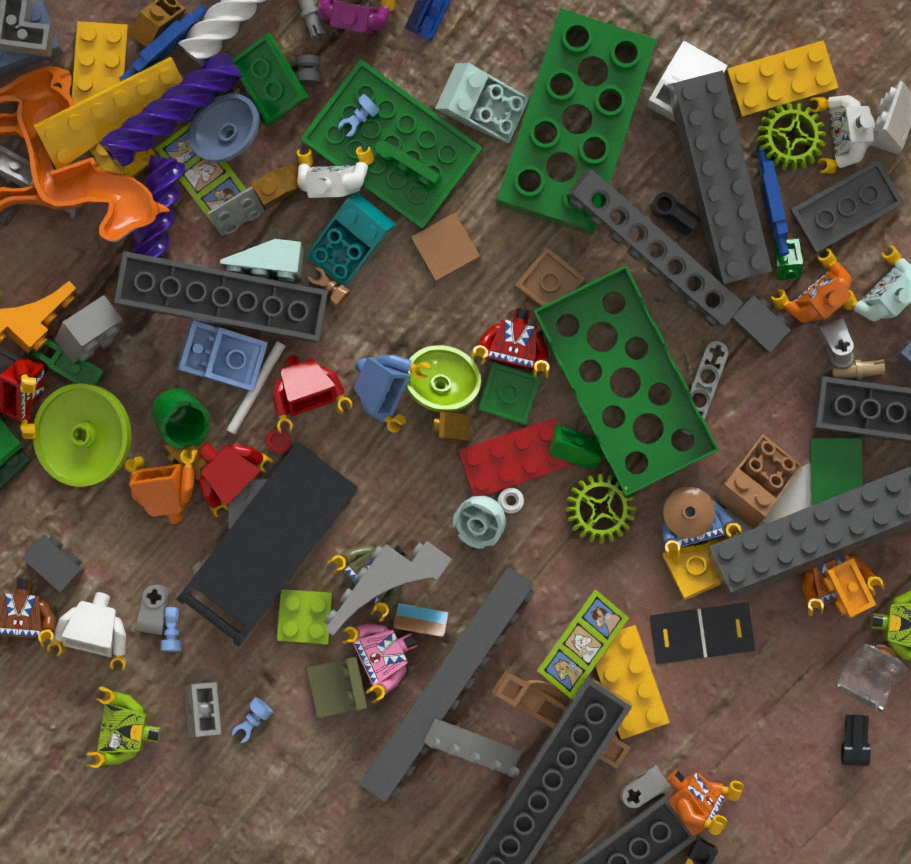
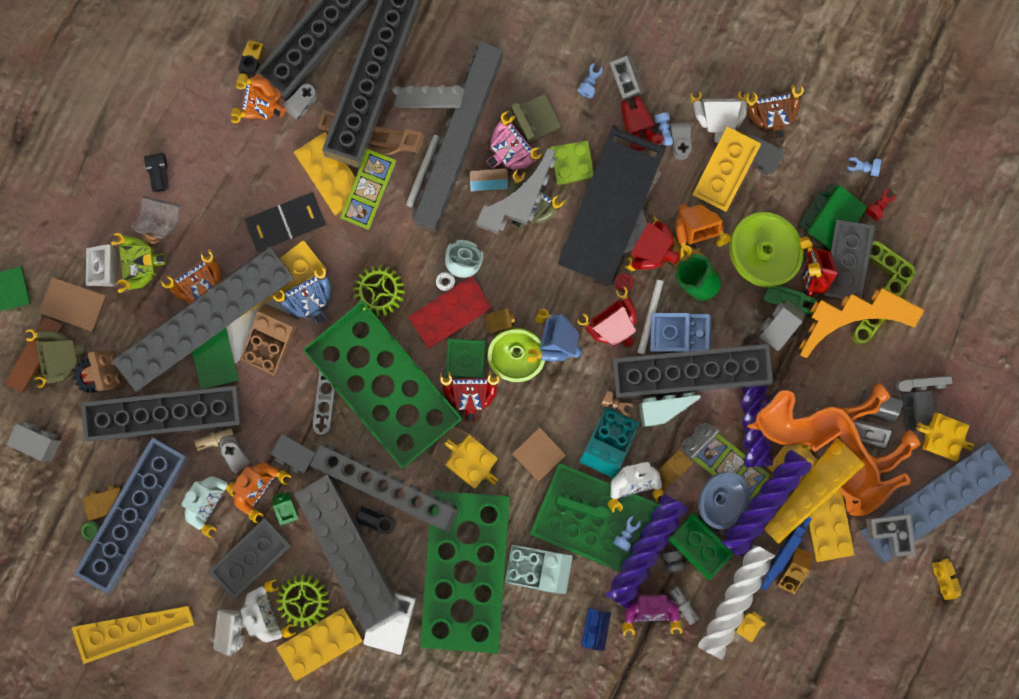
camera: 170 degrees right, 0 degrees up
torso [86,686,161,768] -> none
green slope [549,425,602,470] -> none
medium nougat dish [663,486,715,538] -> none
blue piece [756,148,790,256] -> none
light orange bracket [823,558,876,618] -> none
none -> white bar [406,135,440,207]
none -> yellow plate [444,434,498,489]
none -> dark purple piece [604,494,688,609]
none -> red piece [621,95,664,152]
none -> yellow plate [692,126,762,212]

